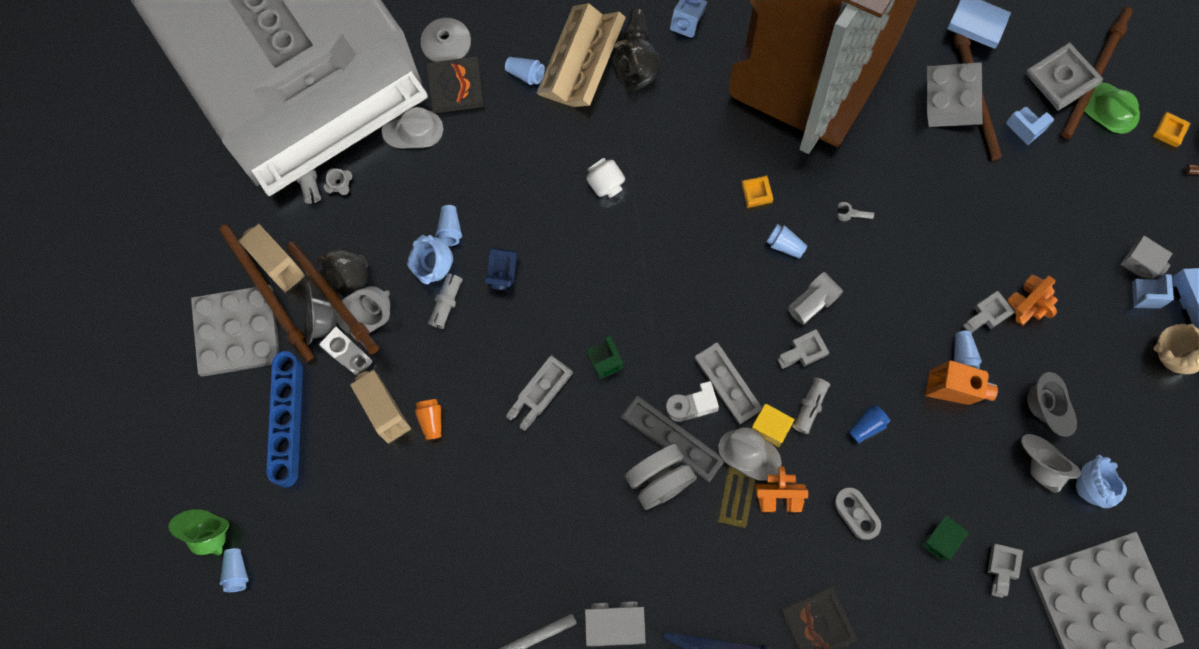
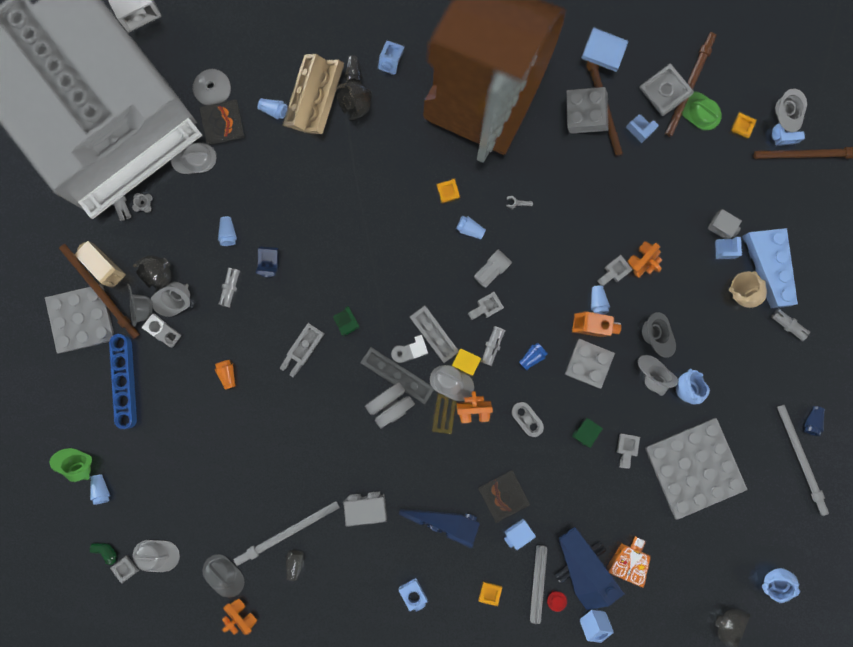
camera: 15 degrees left, 10 degrees up
reddish brown bar [286,241,379,354] -> none
tan slope [350,370,411,444] -> none
light blue hair [407,235,453,284] -> none
white head [586,158,625,198] -> none
none -> light grey plate [564,339,615,389]

